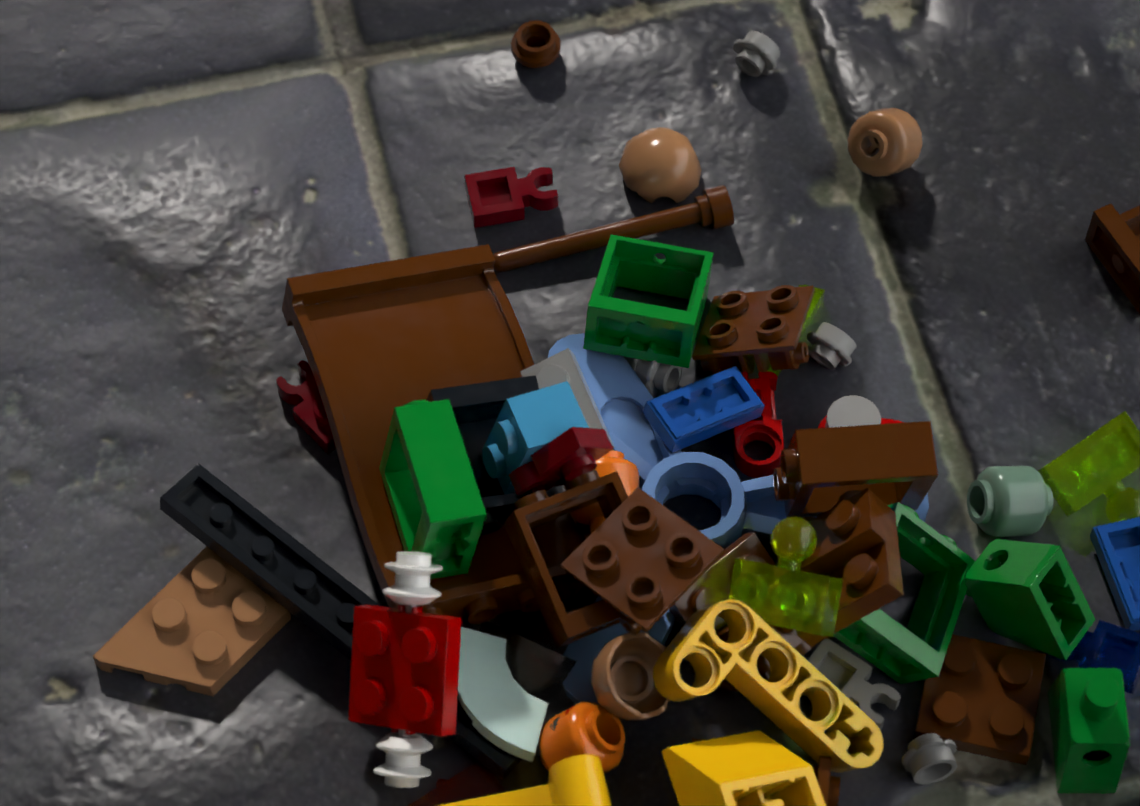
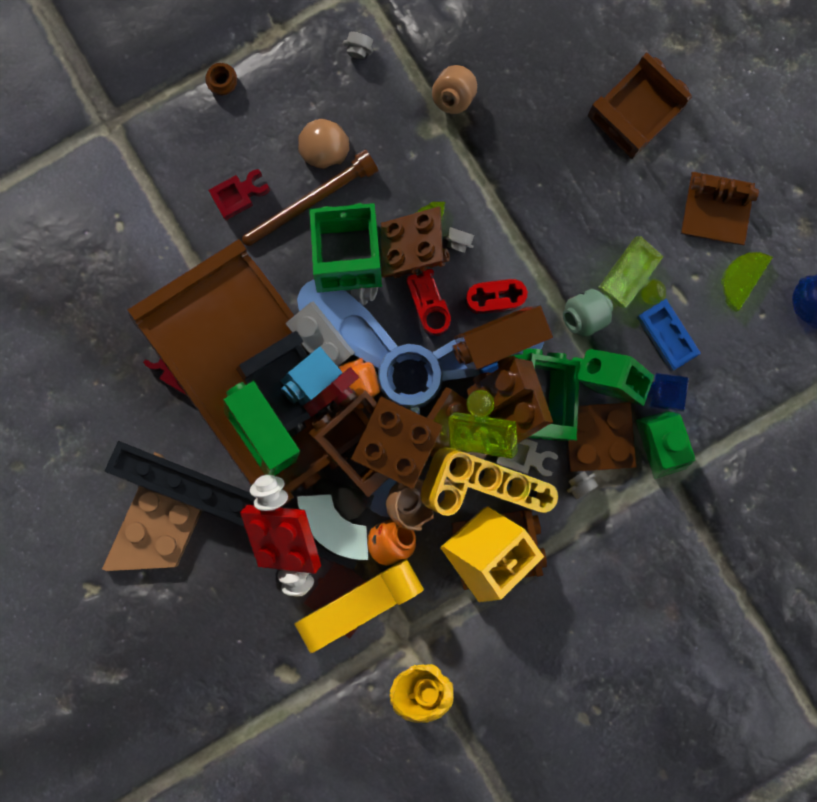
camera: 15 degrees left, 25 degrees up
blue plate [643,366,765,453] -> none
light grey tile [825,395,881,428] -> none

